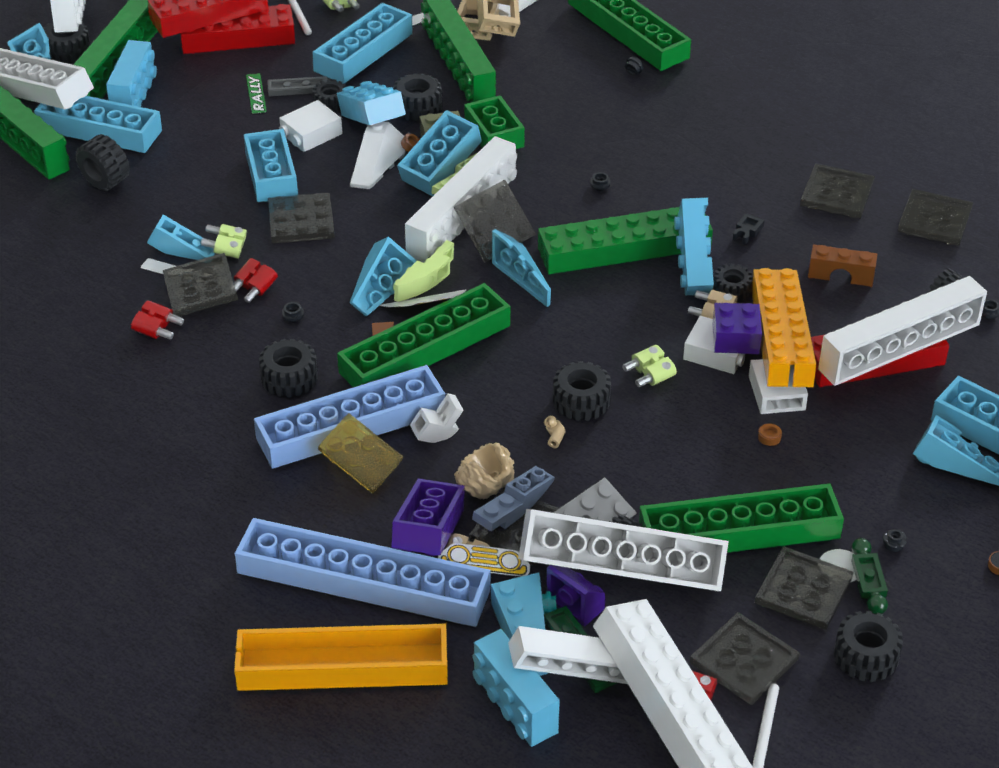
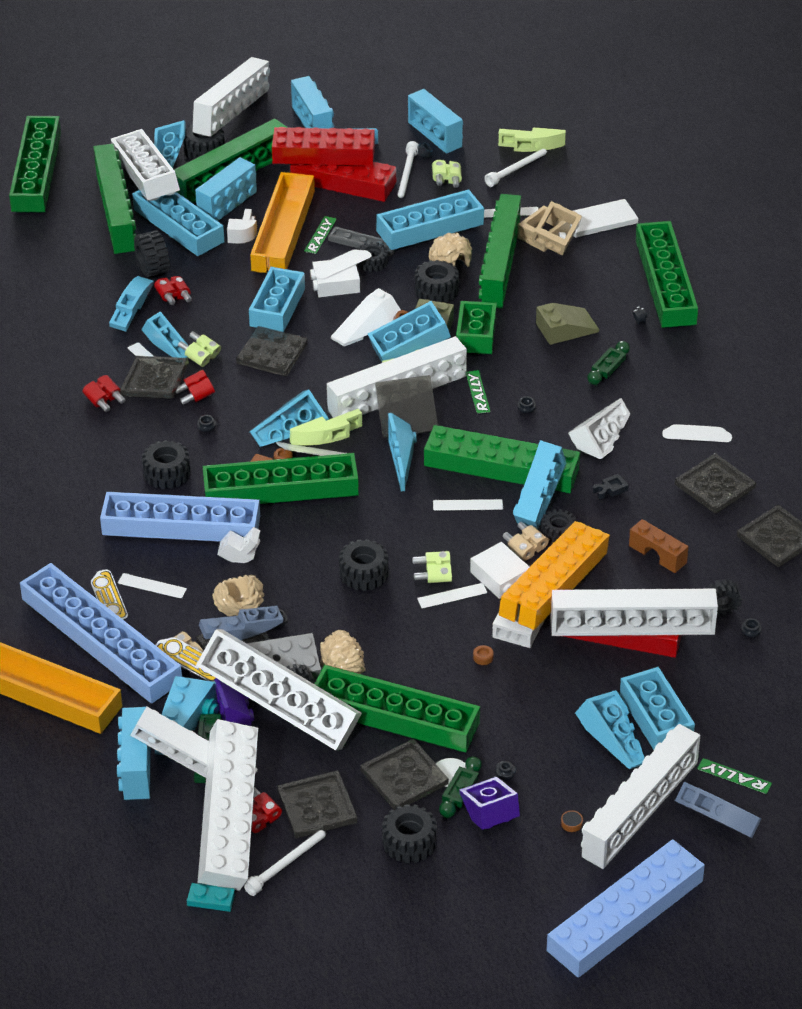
camera: 30 degrees right, 0 degrees up
clear yellow plate [318,413,403,494] -> none
medium azure brick [337,81,406,125] -> none
dark purple brick [392,479,465,556] -> none
tan arm [544,416,565,448] -> none
dark purple brick [712,303,762,354] -> none
none -> sticker [91,570,128,619]
none -> medium azure slope [109,276,154,332]
none -> white sticker [118,573,186,598]
none -> red piece [154,276,192,305]
none -> white brick [227,209,257,243]
none -> light orange piece [250,172,315,273]
none -> dark orange tile [274,448,293,460]
none -> white sticker [315,250,372,279]
none -> tan hair [320,630,365,674]
none -> white sticker [418,583,487,608]
none -> tan hair [429,233,472,267]
none -> white sticker [433,499,503,510]
none -> dark purple slope [459,777,520,830]
none -> sticker [466,370,490,413]
none -> olive slope [536,303,599,345]
none -> white wedge [569,398,630,459]
none -> dark green plate [587,341,630,385]
none -> white sticker [663,425,732,442]

